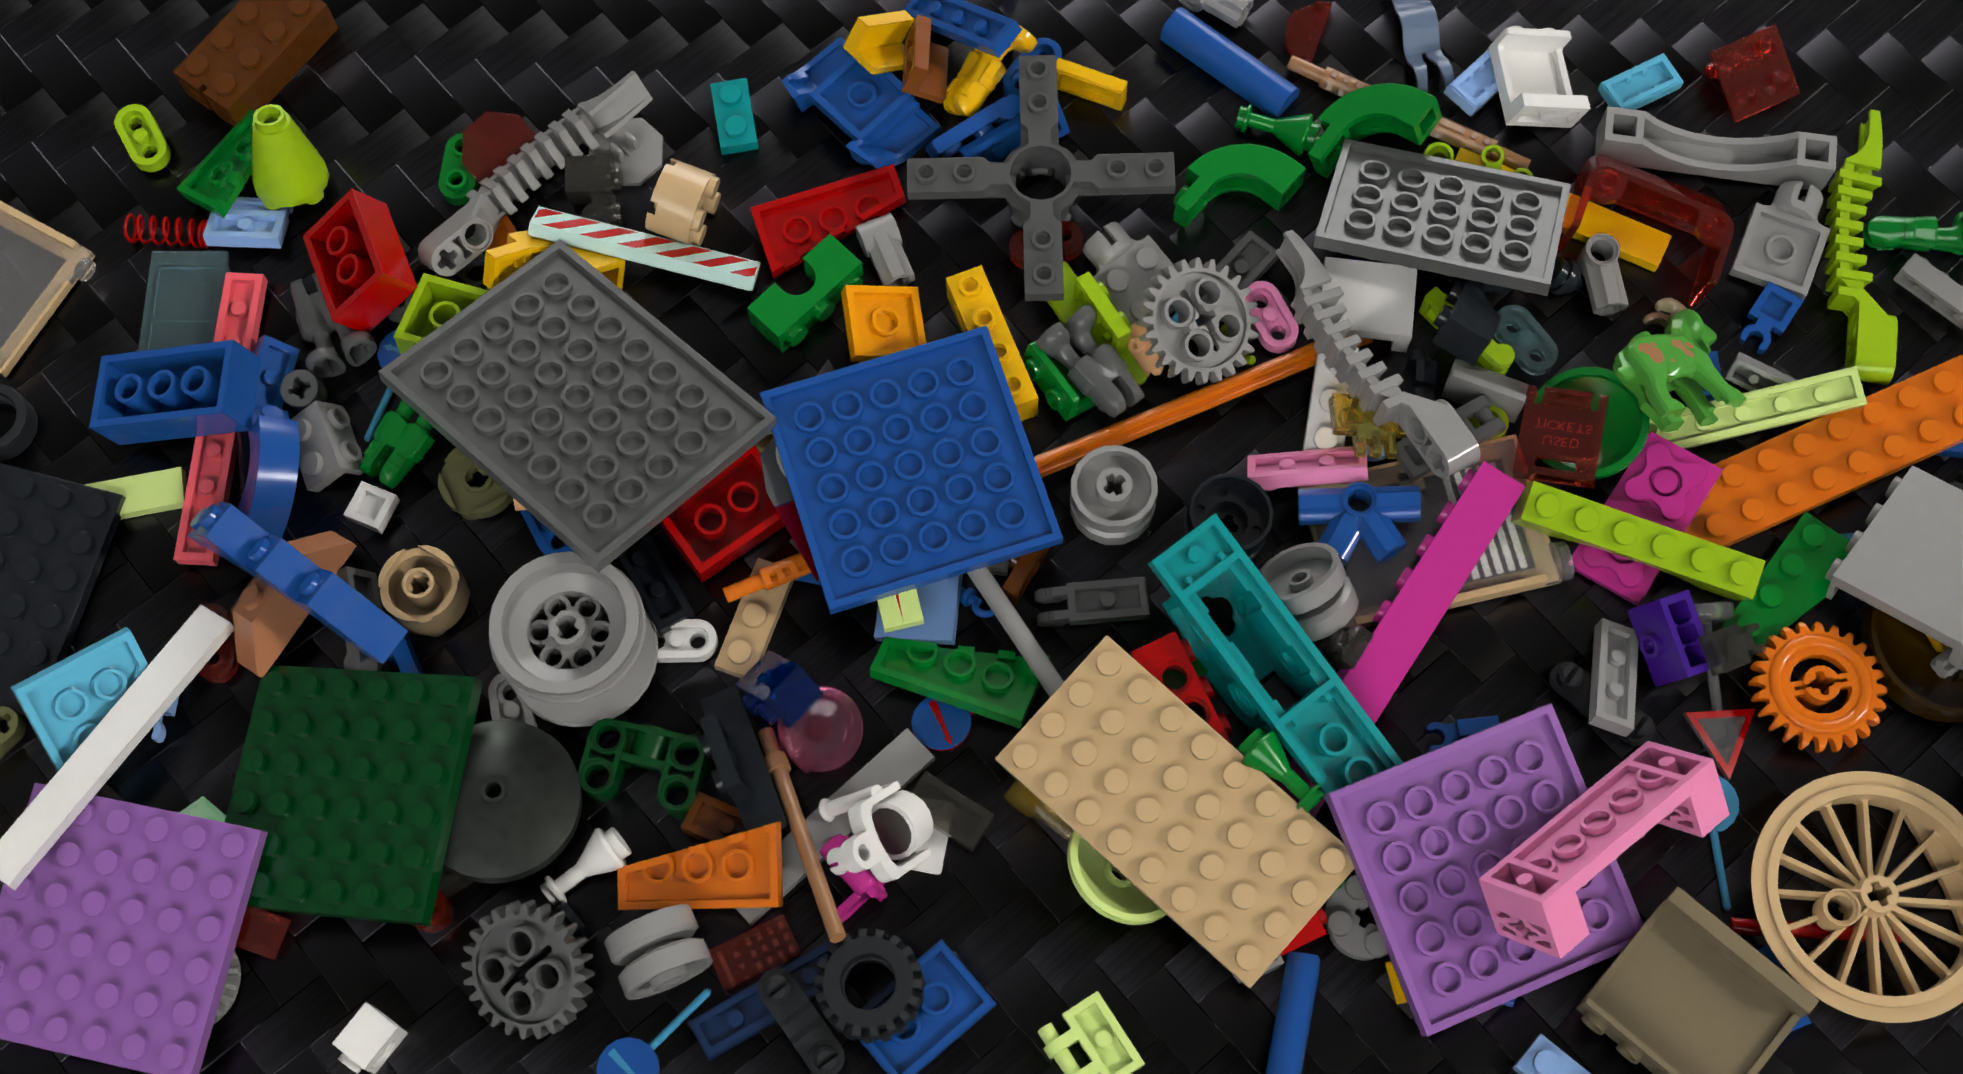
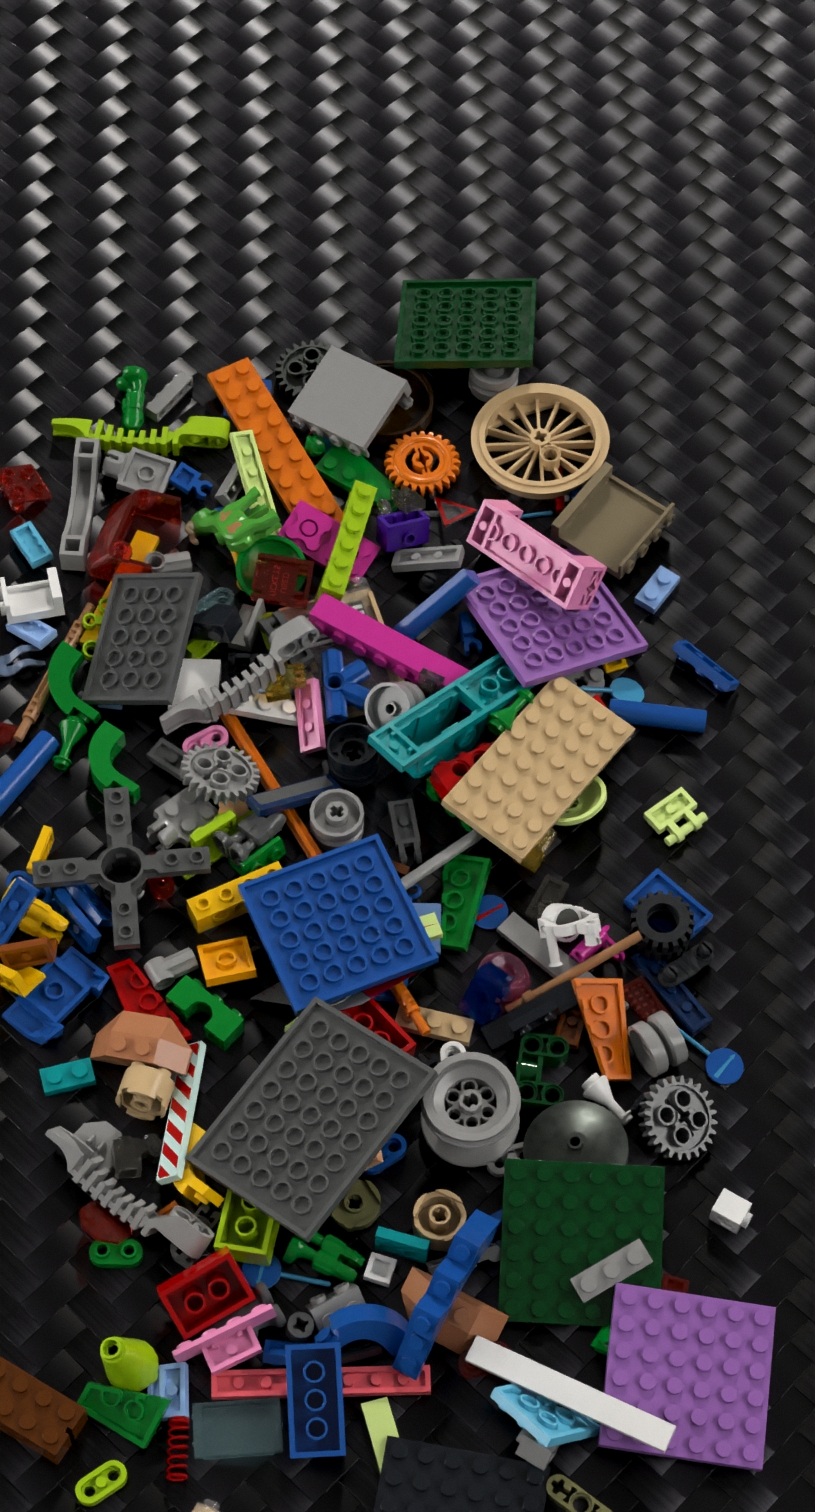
camera: 100 degrees left, 10 degrees down
none -> nougat wedge [90,1010,193,1076]
none -> bright pink bracket [172,1304,277,1376]
none -> tile [246,774,342,817]
none -> green plate [304,434,326,457]
none -> teal plate [375,1226,430,1263]
none -> blue brick [394,569,480,640]
none -> light grey plate [570,1238,653,1303]
none -> dark azure piece [577,677,644,702]

